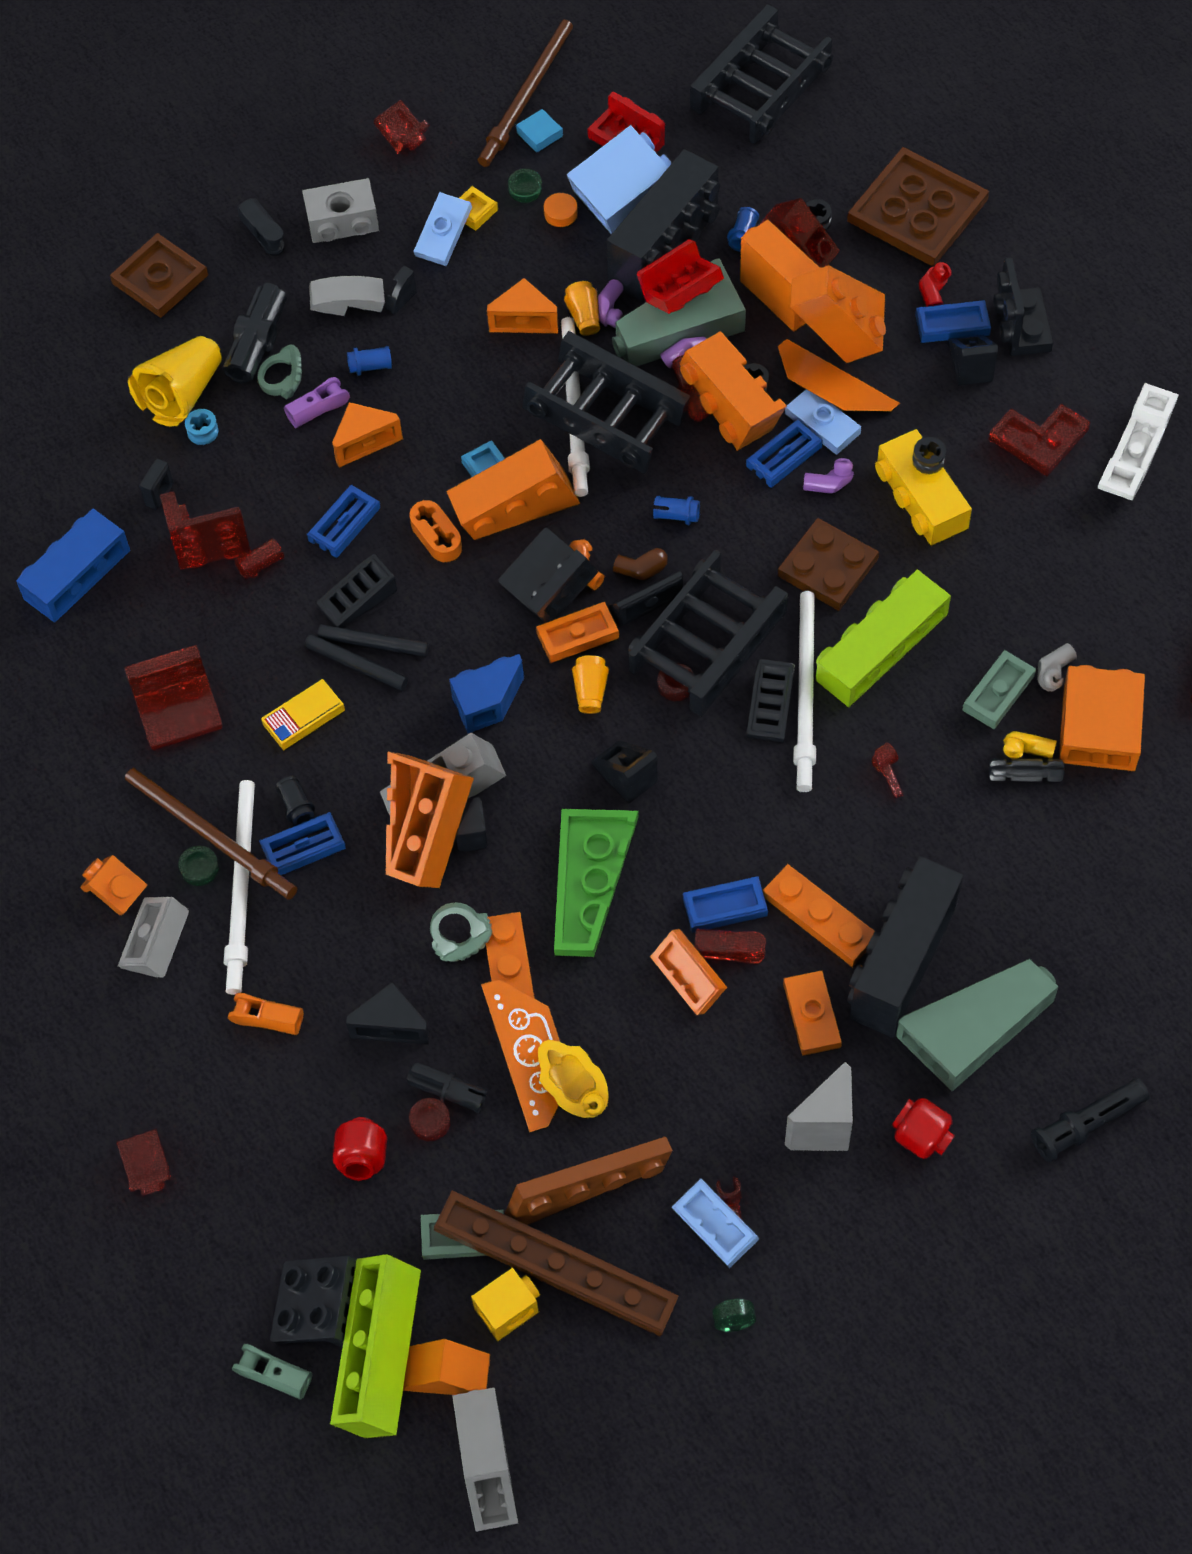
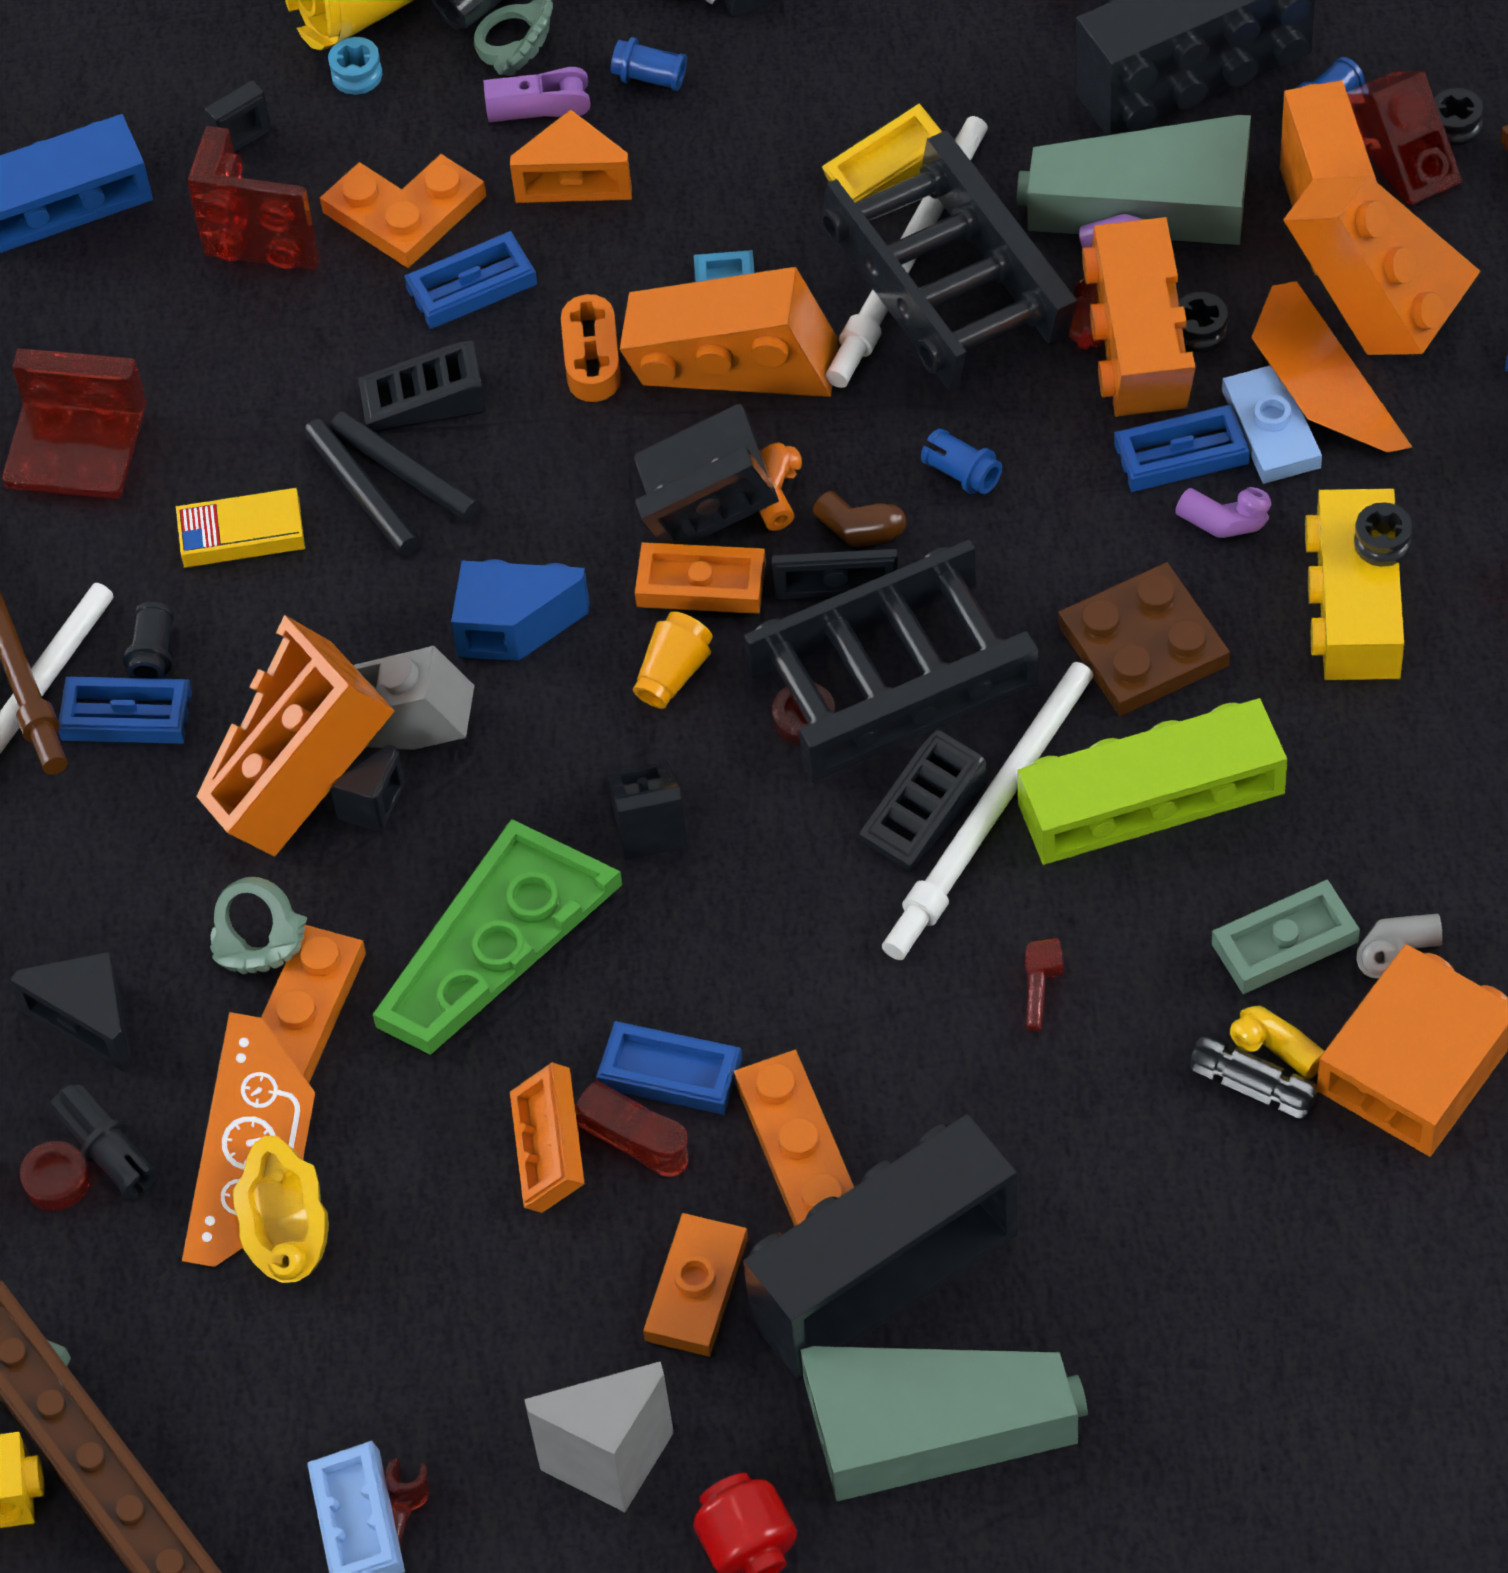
camera: 30 degrees right, 5 degrees down
clear red pin [235,538,284,579] -> none
orange slope [487,278,558,333] -> none
dark orange wing [504,1137,673,1225] -> none
light orange cone [564,281,600,336] -> none
medium lavender arm [598,279,624,328] -> none
red bracket [637,239,724,314] -> none
none -> orange plate [320,154,486,268]
none -> yellow tile [822,104,942,202]

